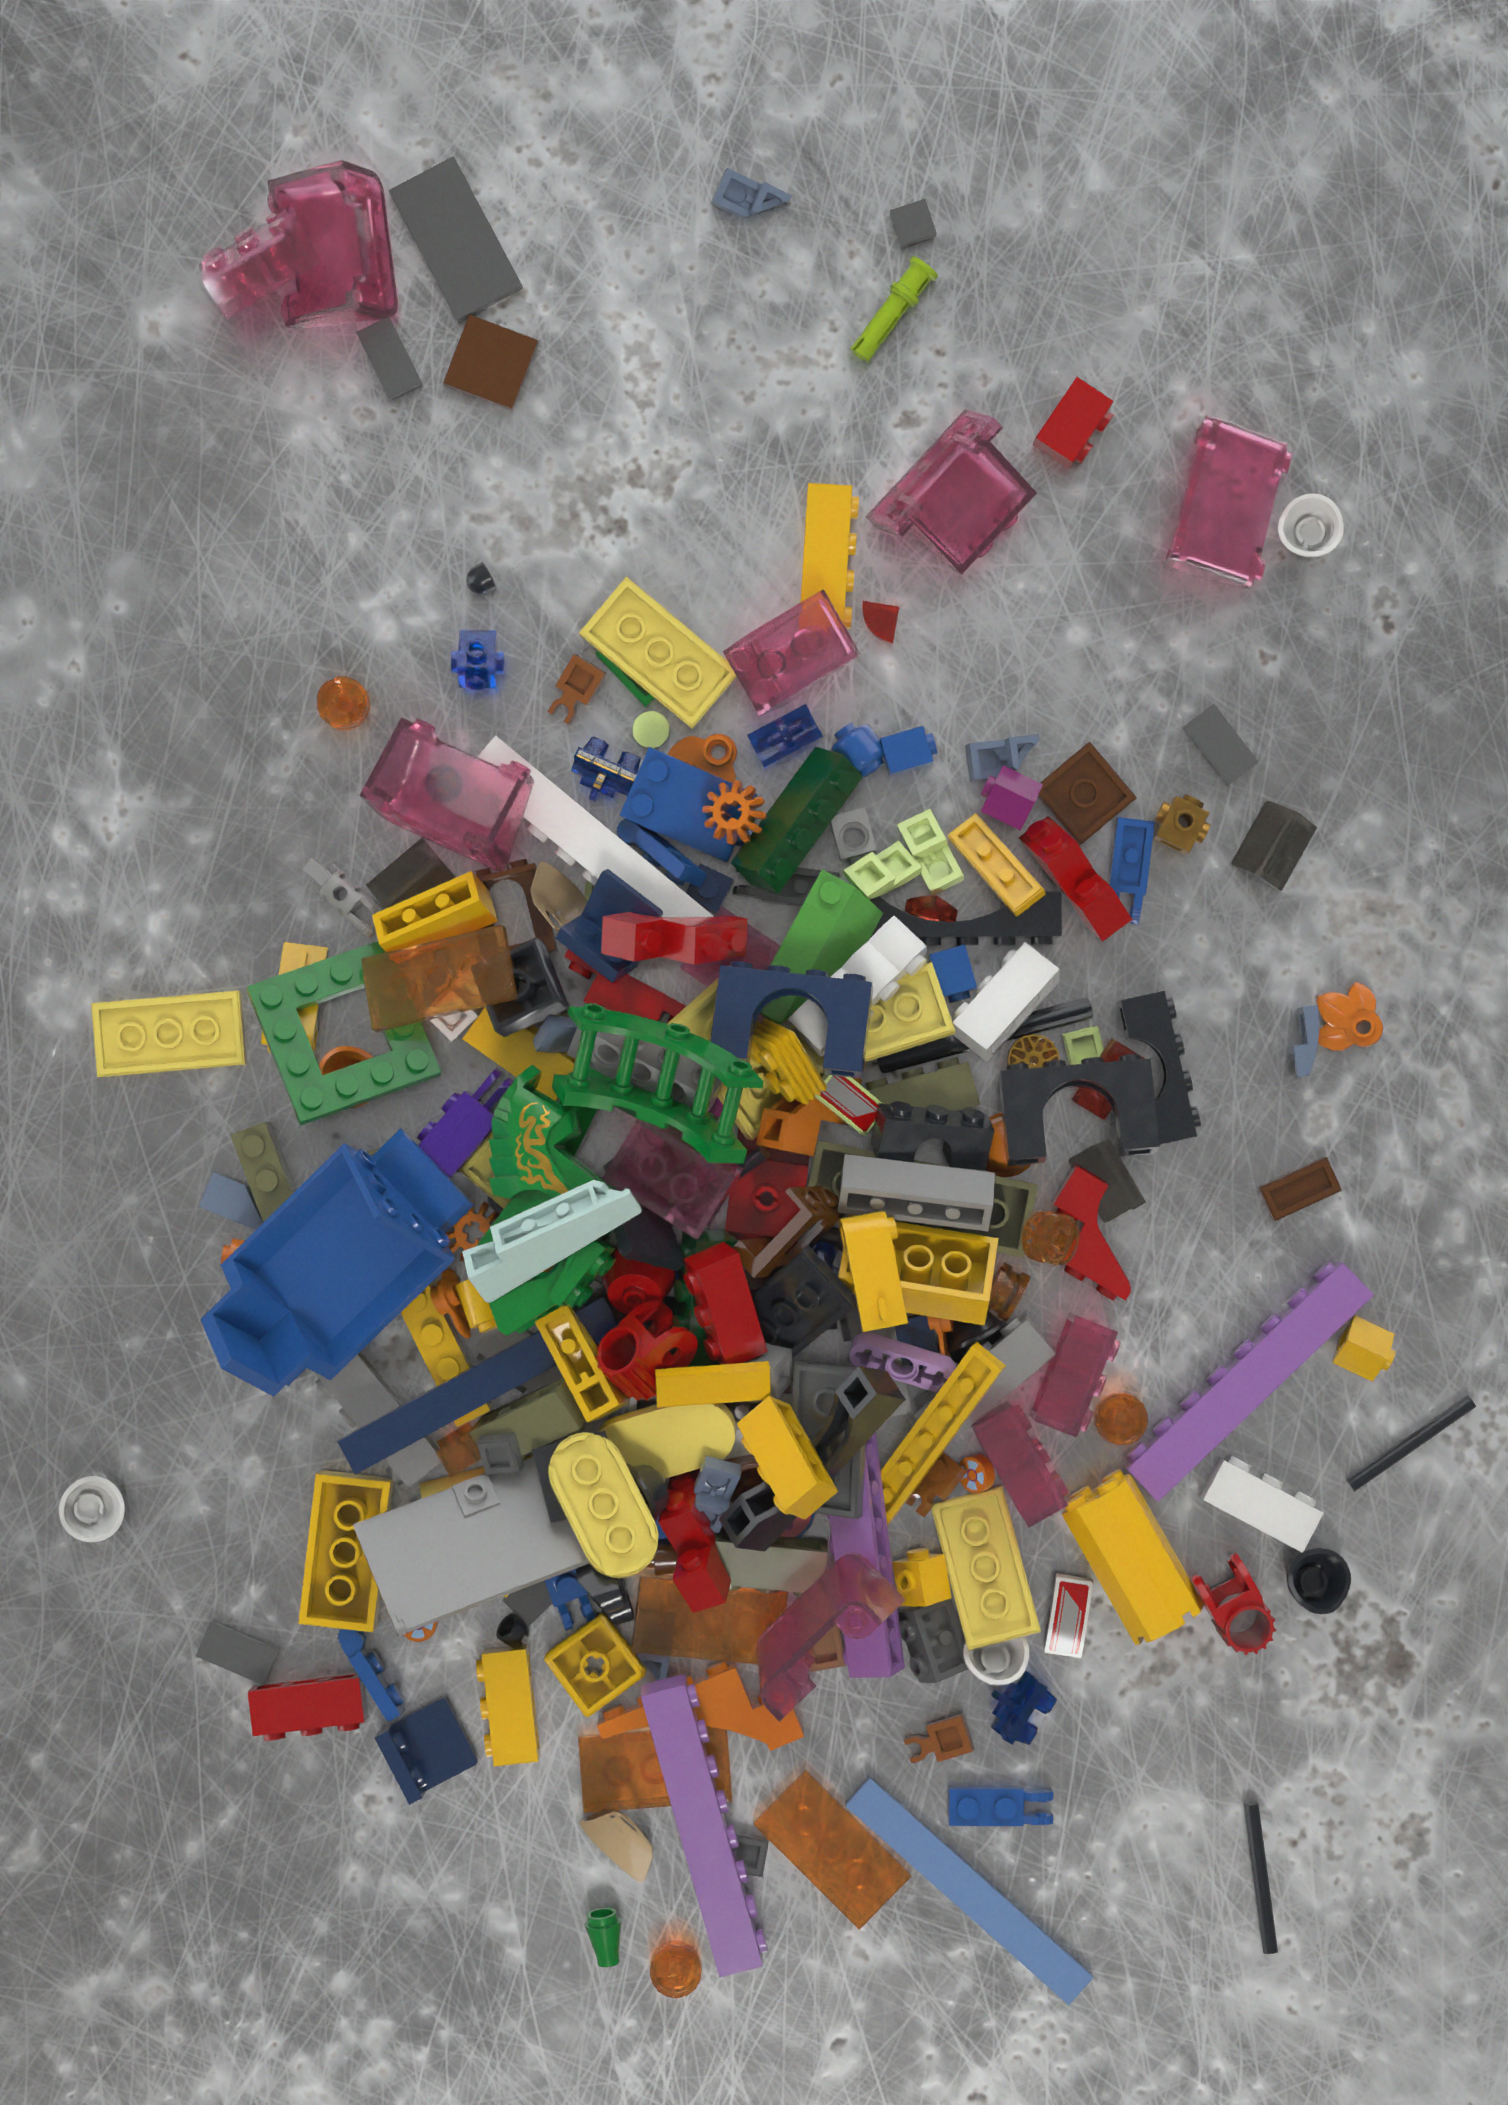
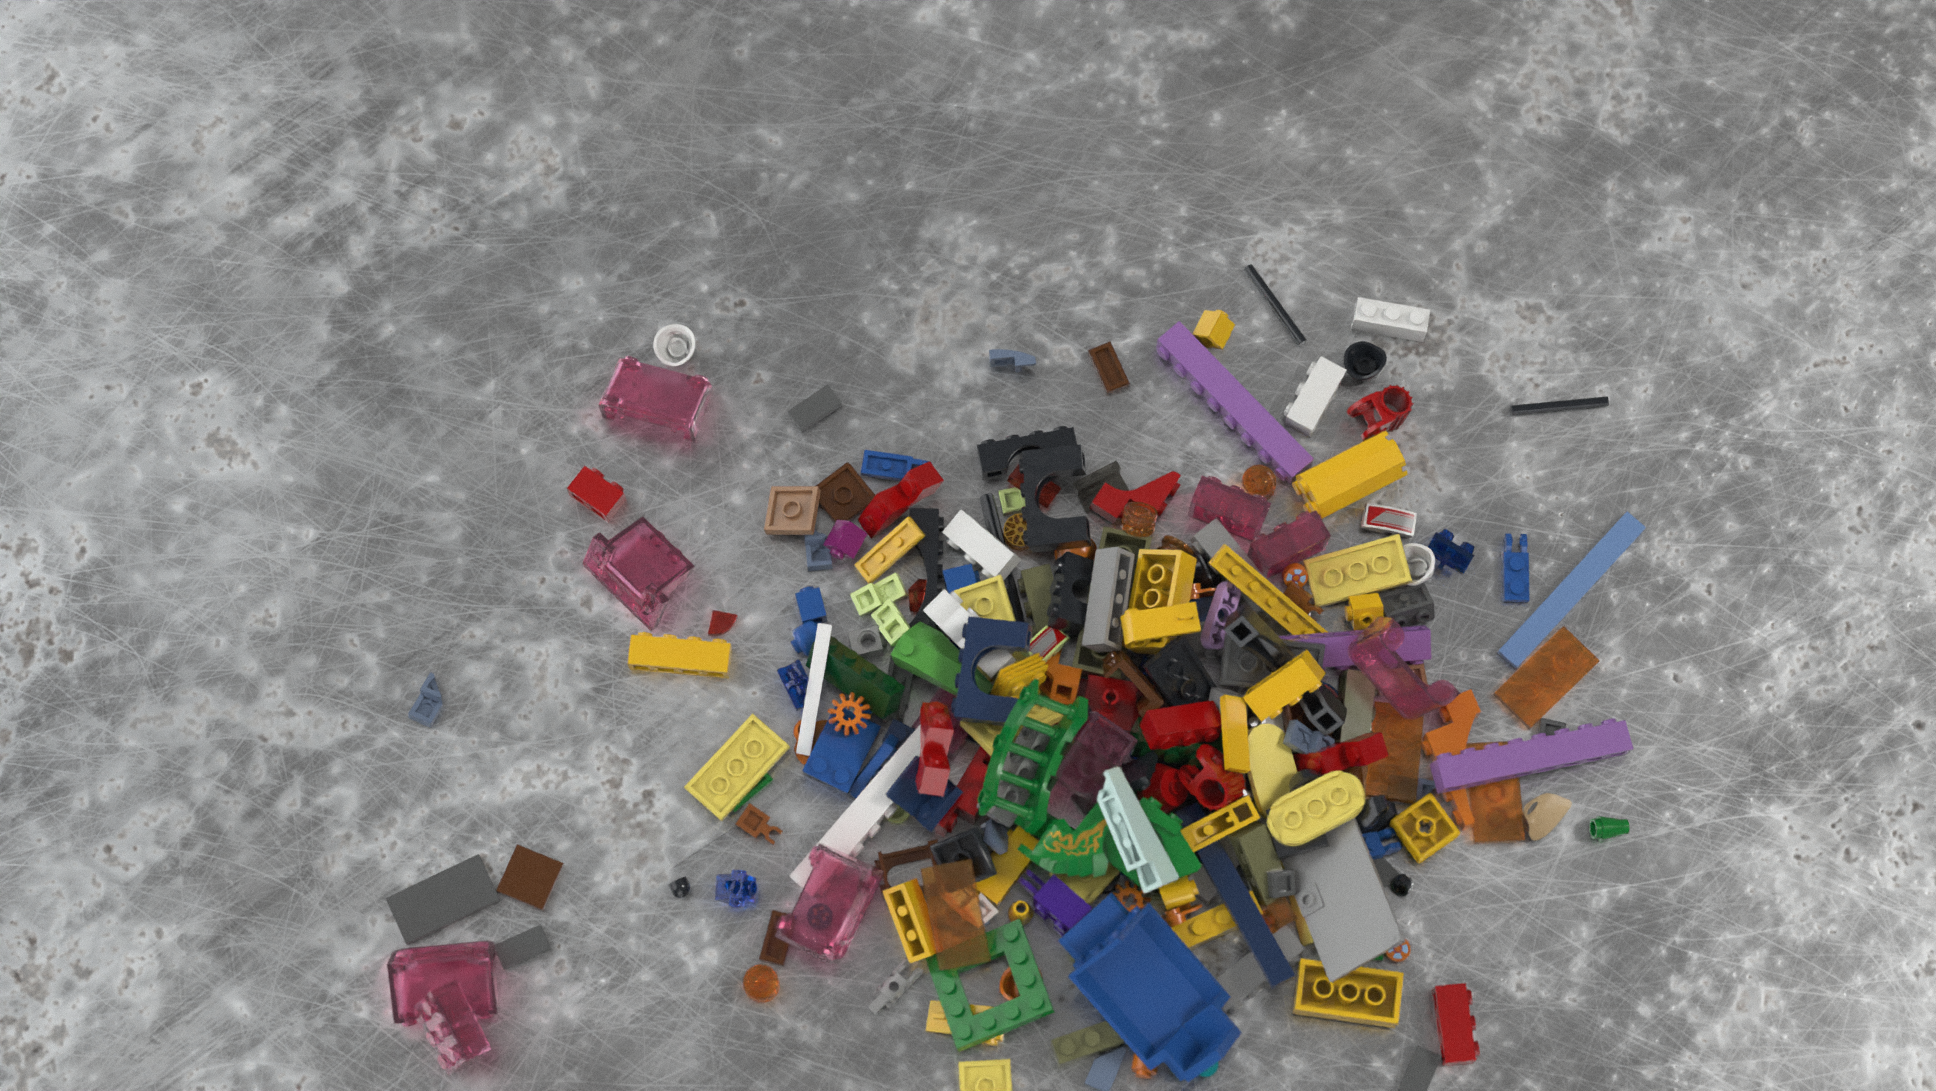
camera: 90 degrees left, 15 degrees down
blue hinge [337,1629,405,1722] -> none
clear smoke panel [366,837,456,909] -> none
dark blue bracket [375,1697,478,1805] -> none
yellow brick [476,1644,541,1767] -> none
tan piece [530,861,588,932] -> none
clear blue hips [571,736,641,802] -> none
yellowish green tile [633,711,670,749] -> none
clear orange wheel [650,1940,702,1998] -> none
clear pink slope [723,590,861,716] -> none
lime pin [849,256,938,363] -> none
dark grey tile [890,199,937,248] -> none
dark orange plate [903,1713,975,1764] -> none
pearl gold brick [1153,794,1211,855] -> none
clear smoke panel [1232,801,1317,892] -> none
orange plate [1317,982,1383,1051] -> none
none -> reddish brown tile [759,910,798,967]
none -> medium nougat plate [764,486,821,535]
none -> white sticker [796,623,832,756]
none -> yellow cone [1008,900,1033,925]
none -> white brick [1351,297,1430,342]

